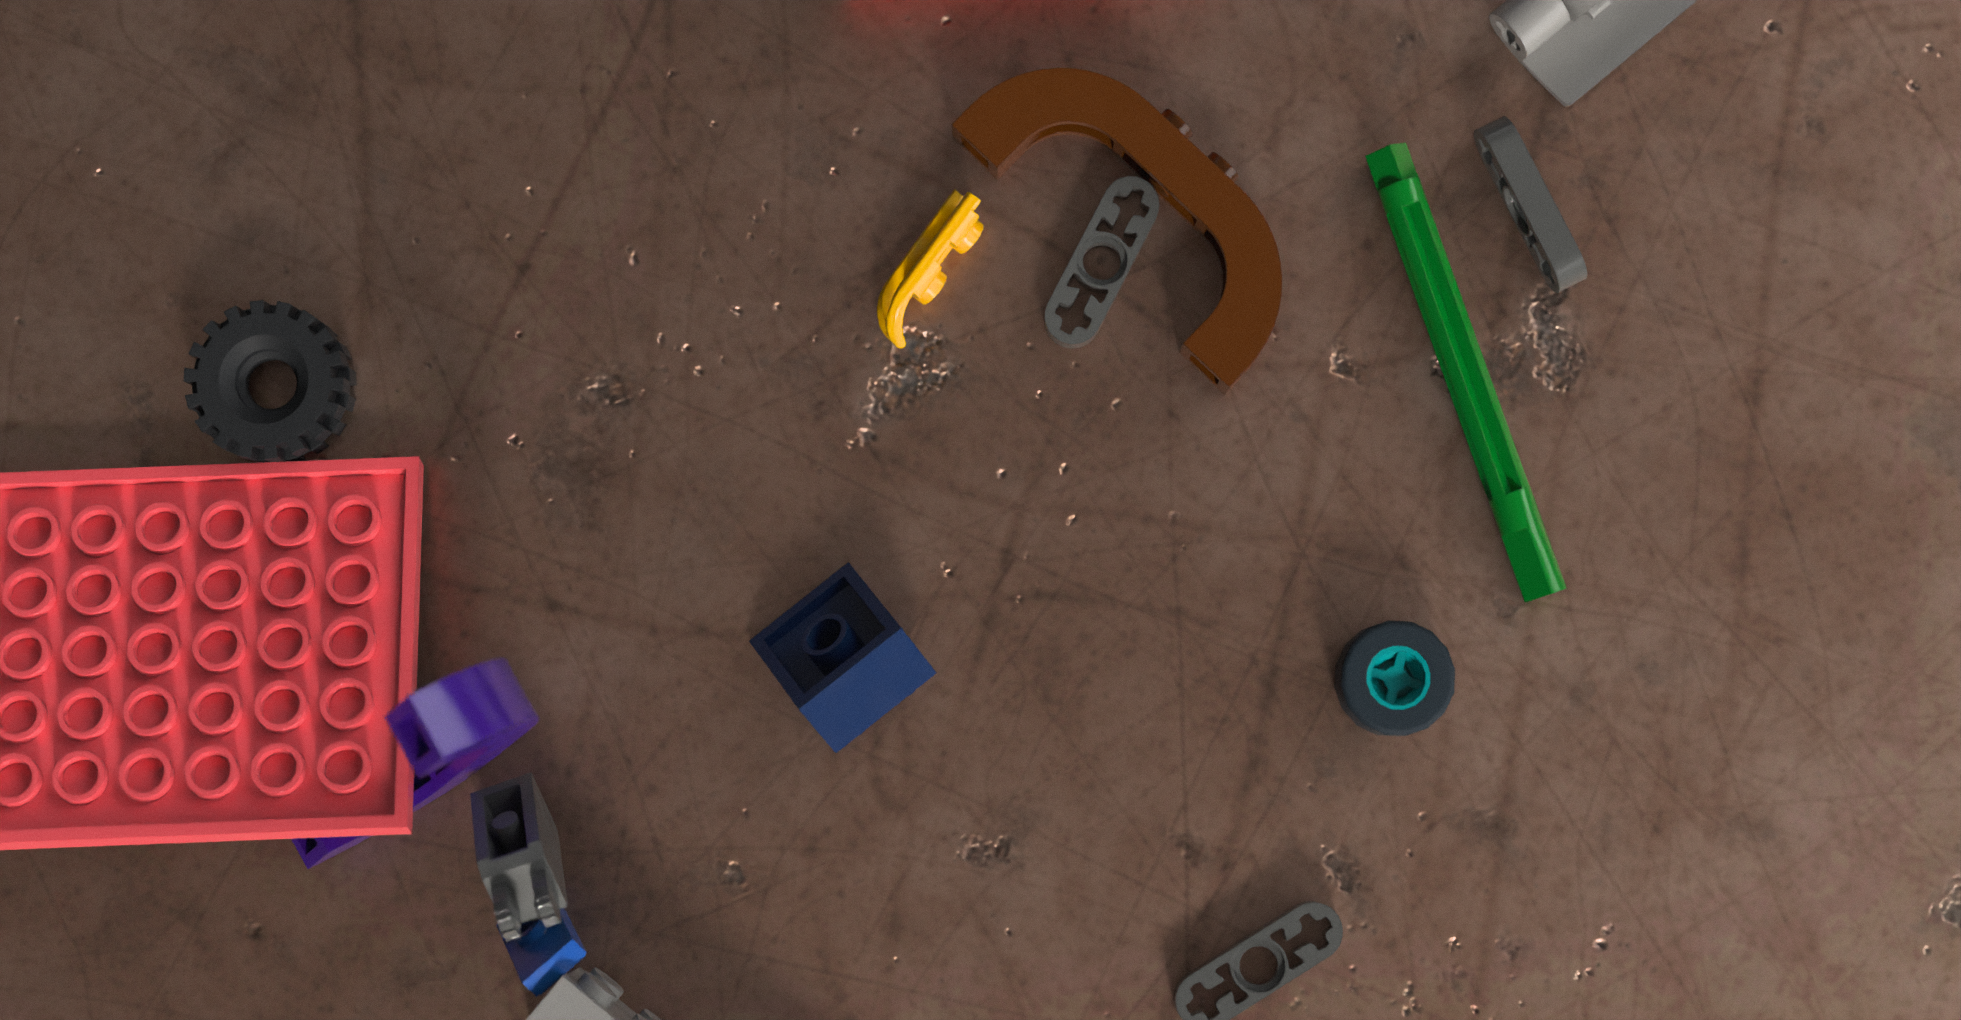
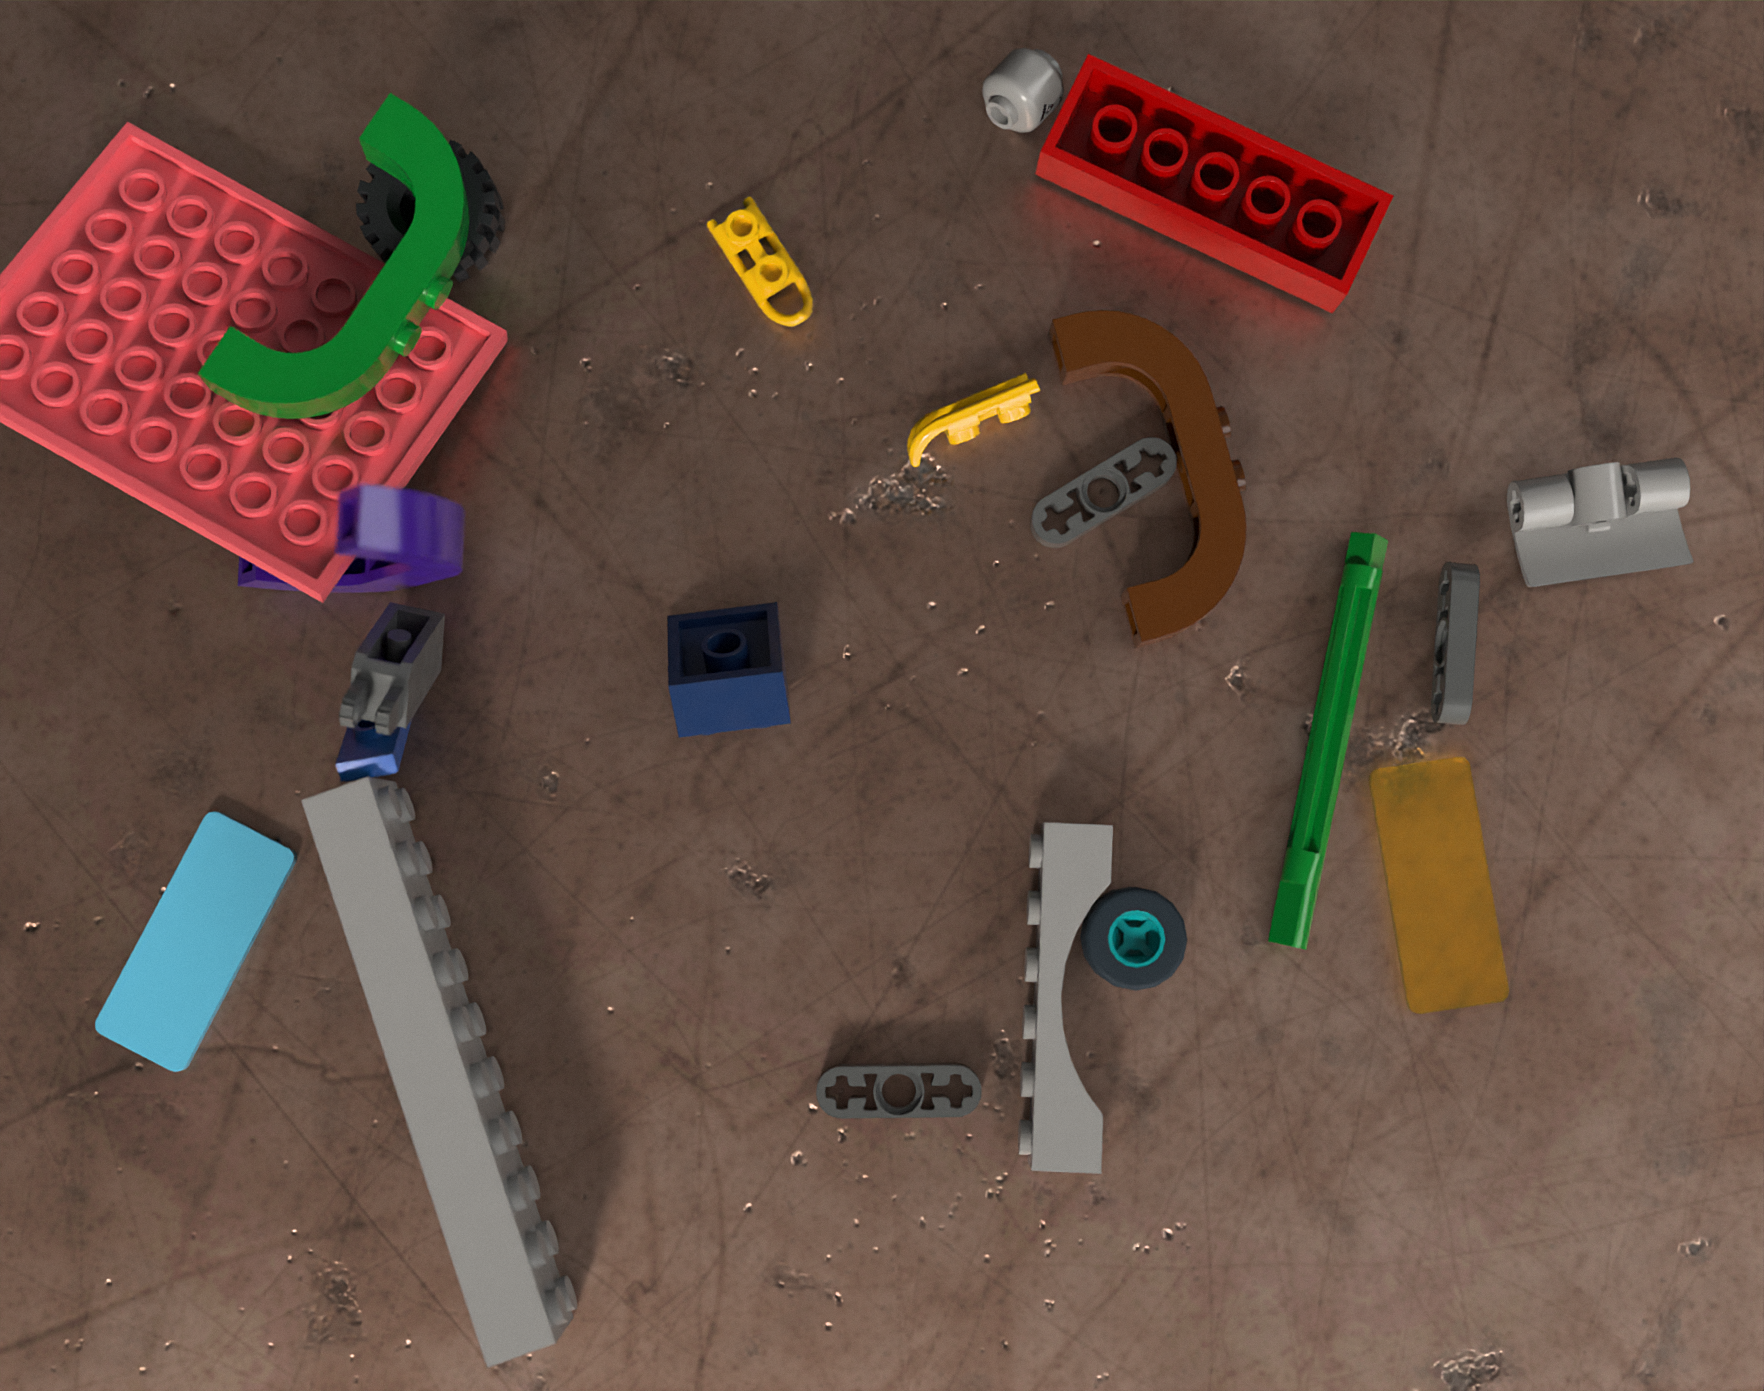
camera: 30 degrees right, 0 degrees up
none -> green arch [198,93,469,419]
none -> yellow piece [706,196,813,327]
none -> light grey arch [1018,822,1113,1174]
none -> clear yellow piece [1368,757,1509,1014]

